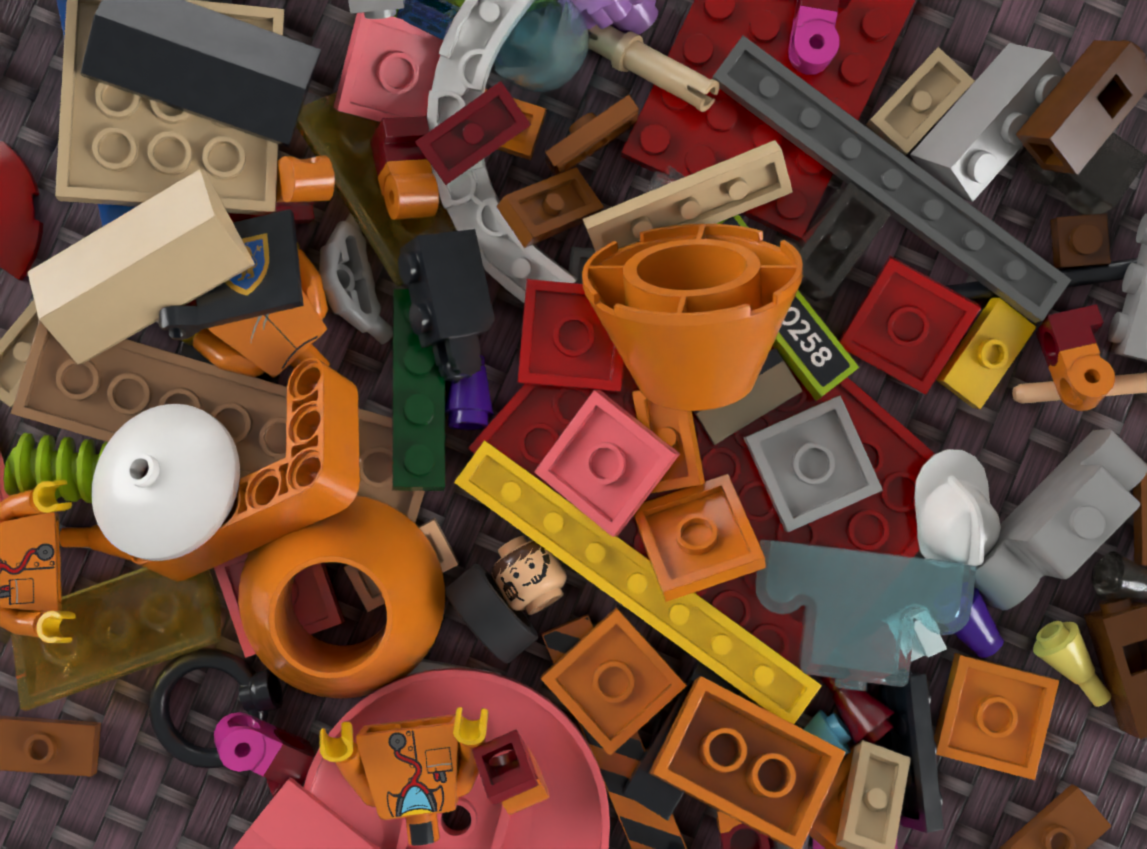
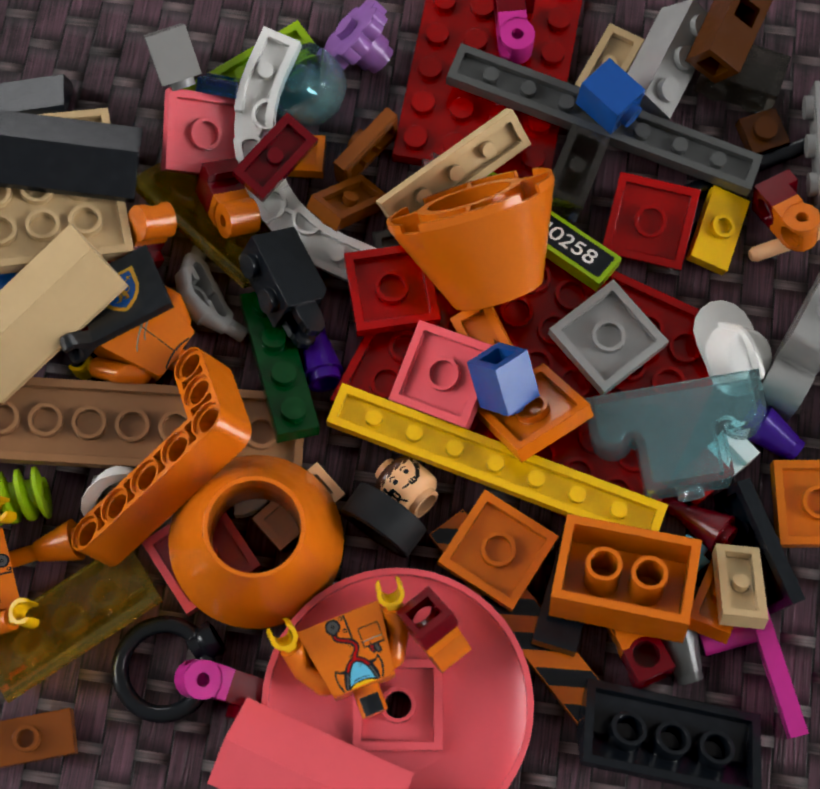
camera: 10 degrees left, 15 degrees down
white dish [91,404,240,561] -> none
tan pin [578,24,719,112] -> none
dark tan tile [693,348,802,445] -> none
none -> blue brick [467,342,540,417]
none -> blue brick [575,58,646,135]

